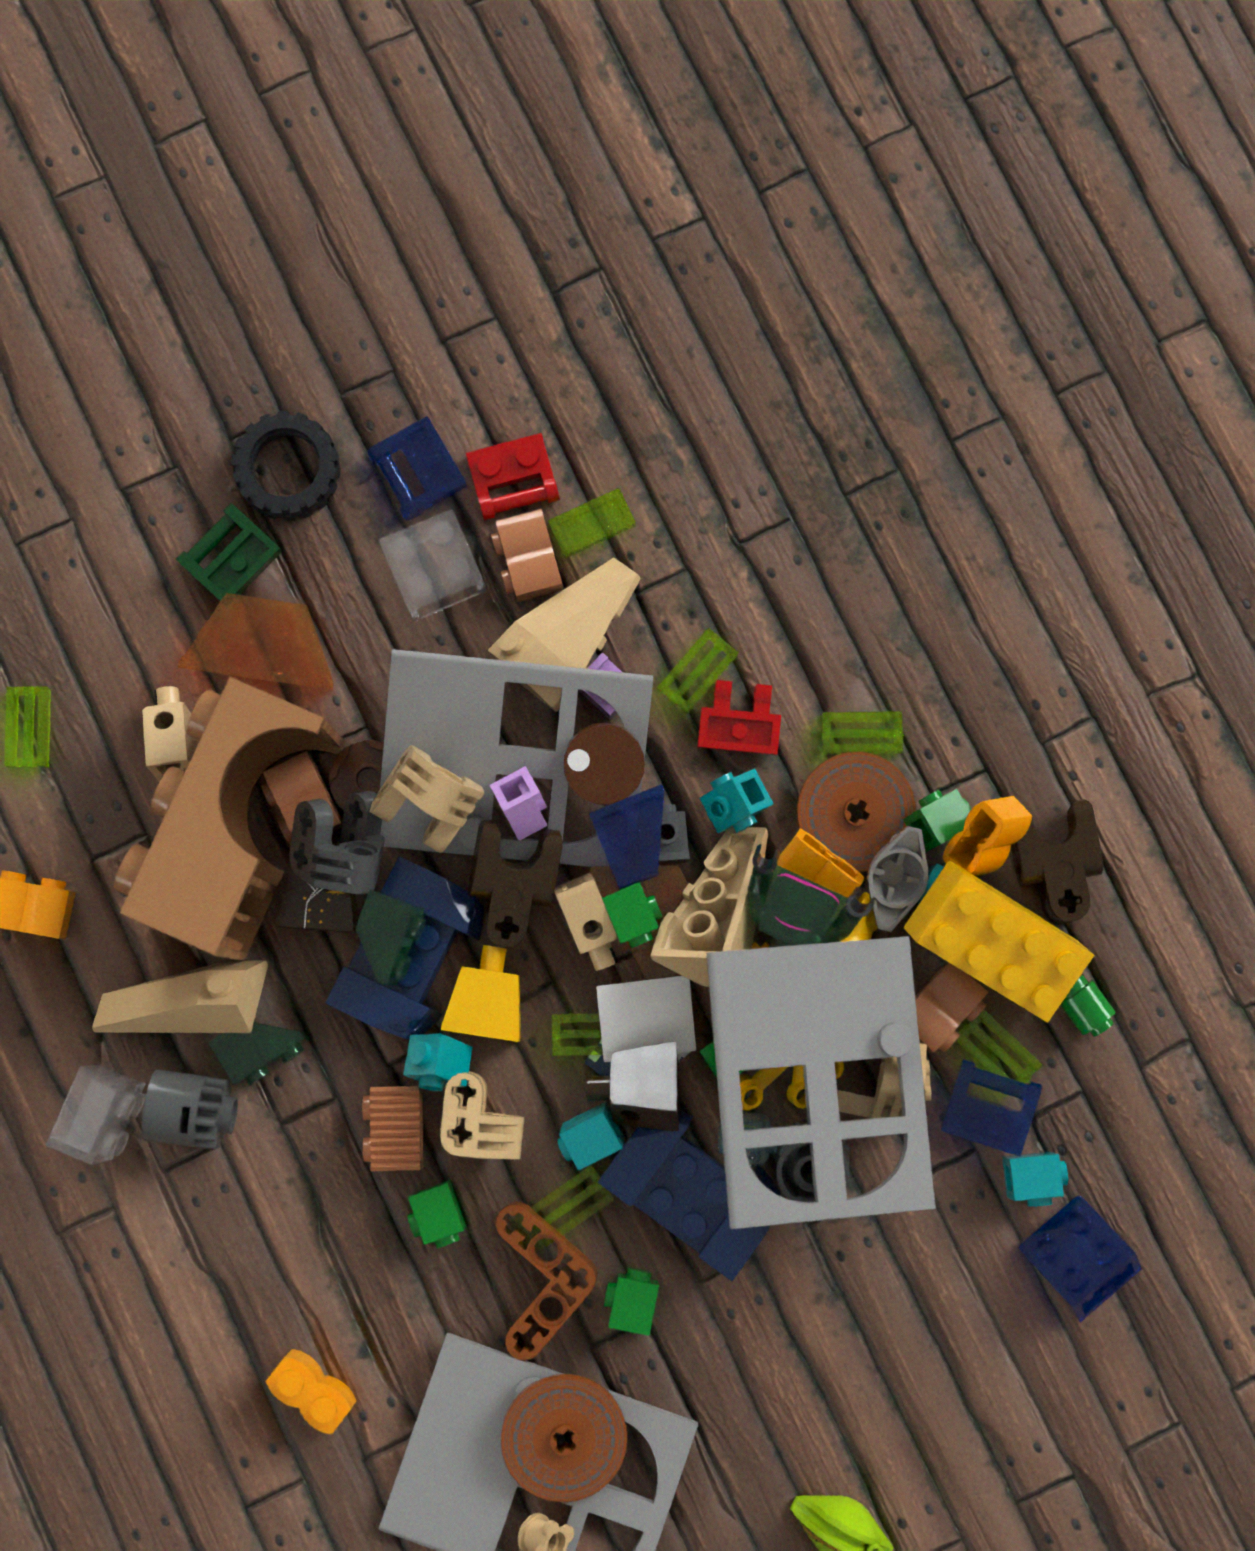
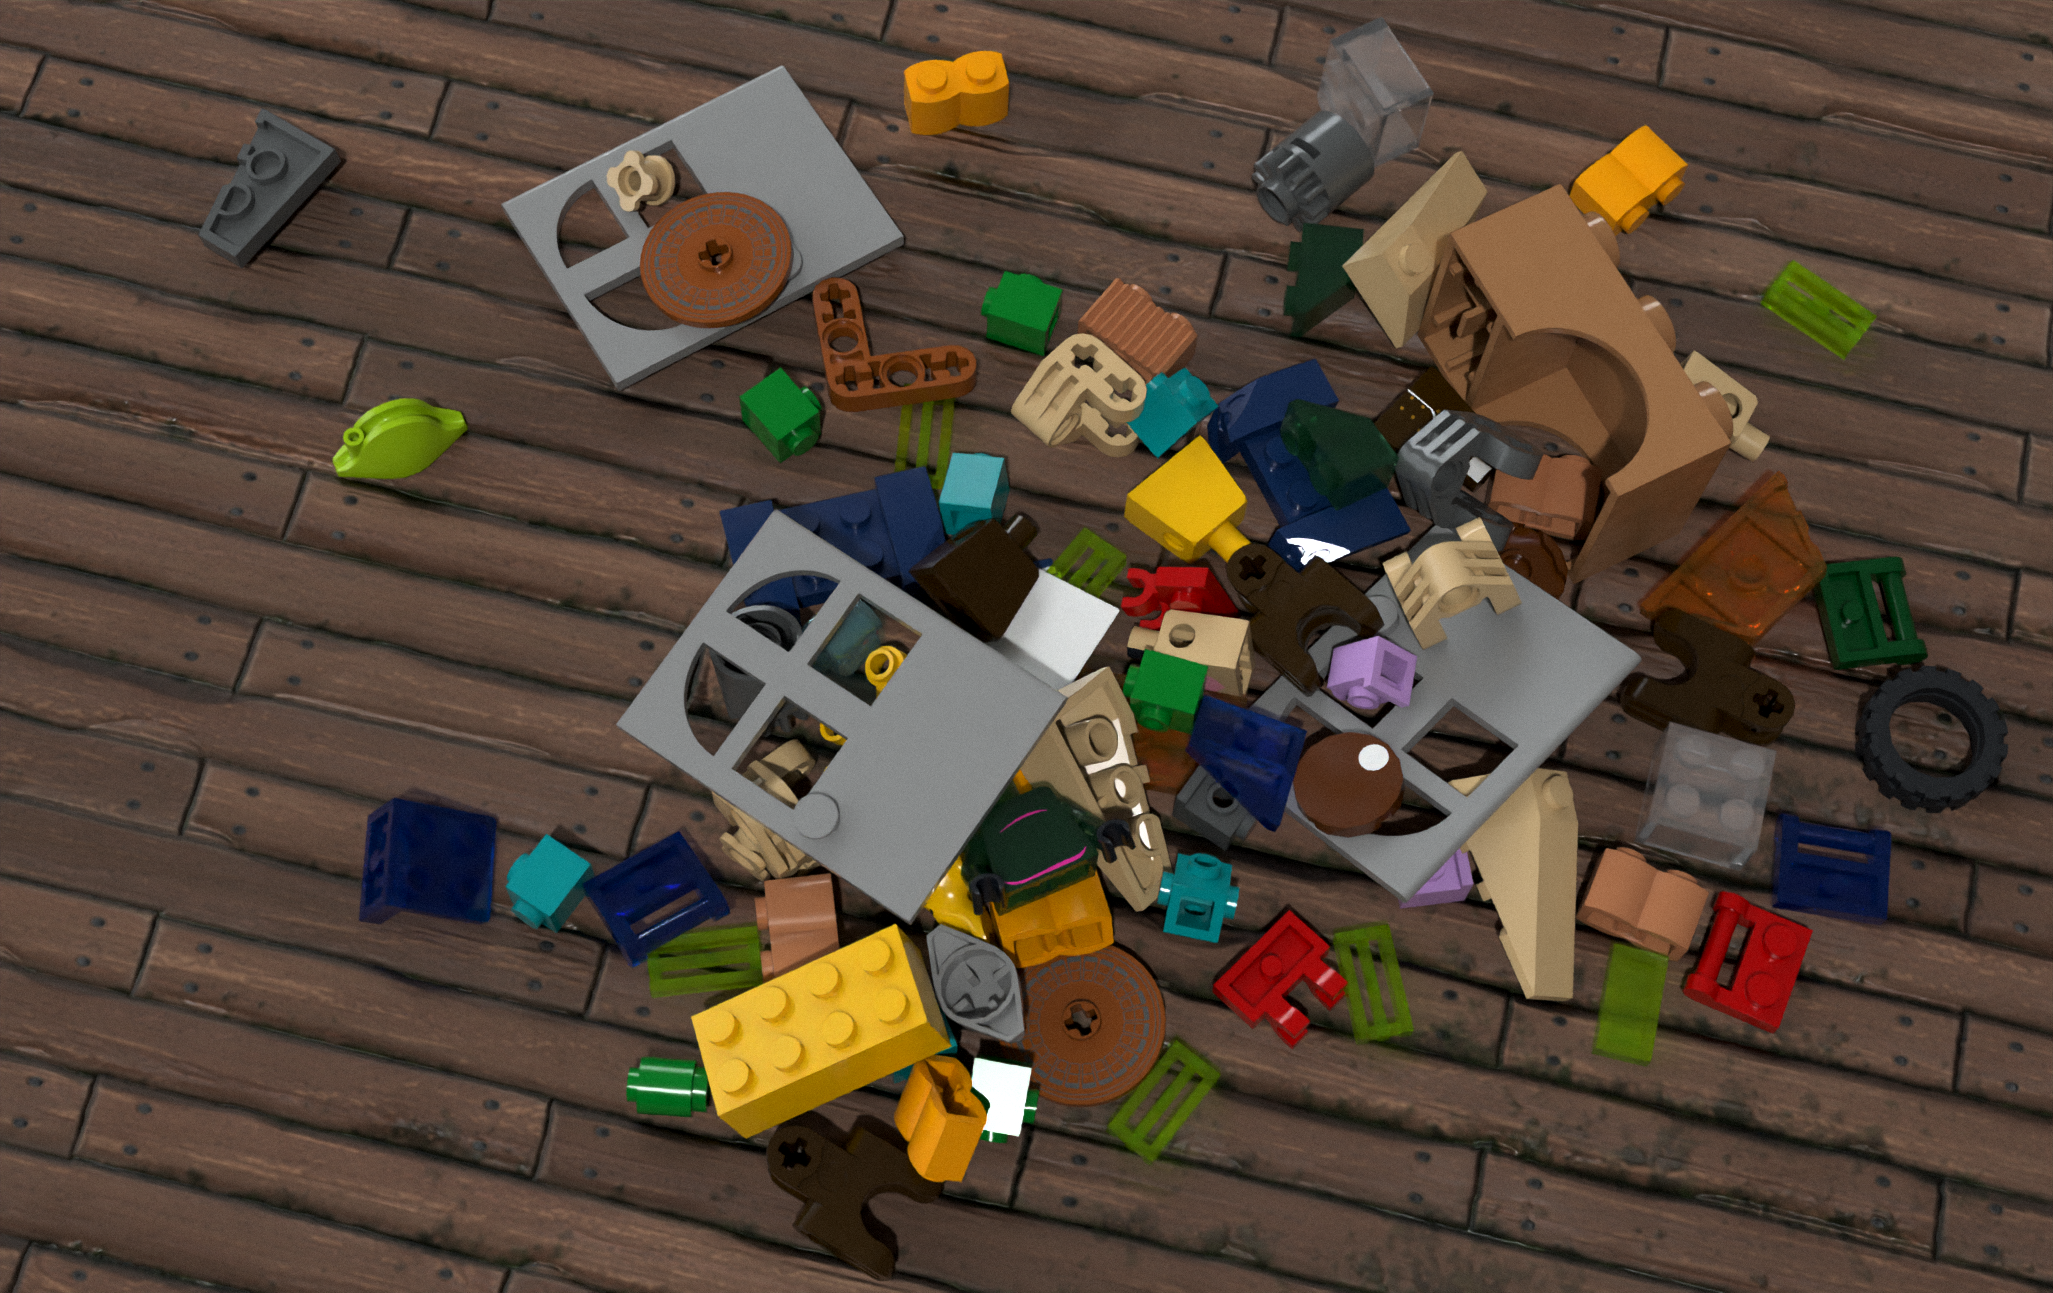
camera: 130 degrees right, 15 degrees down
none -> red plate [1121,567,1241,631]
none -> dark brown piece [1620,609,1795,748]

